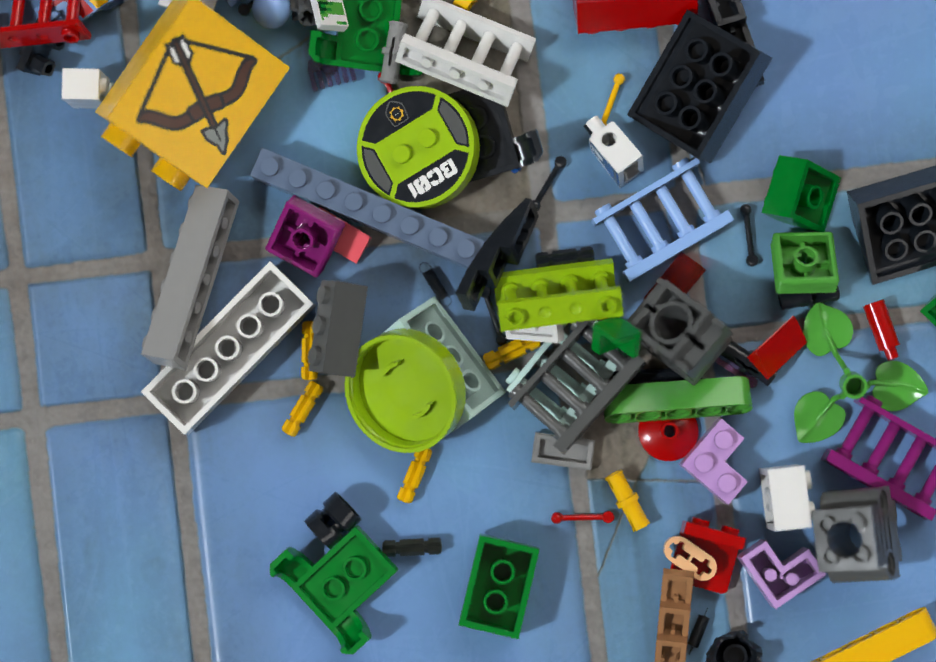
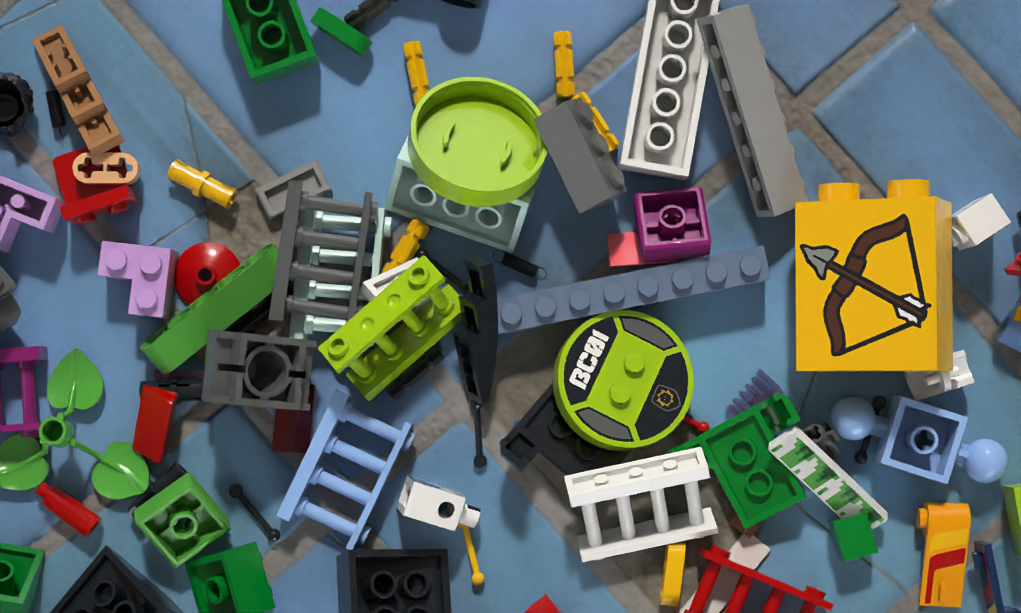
camera: 145 degrees right, 0 degrees up
light grey pin [379,21,408,84] -> none
red hinge [551,511,614,524] -> none
green panel [591,317,641,358] -> none
white brick [759,464,815,531] -> none
none -> green beam [310,7,373,57]

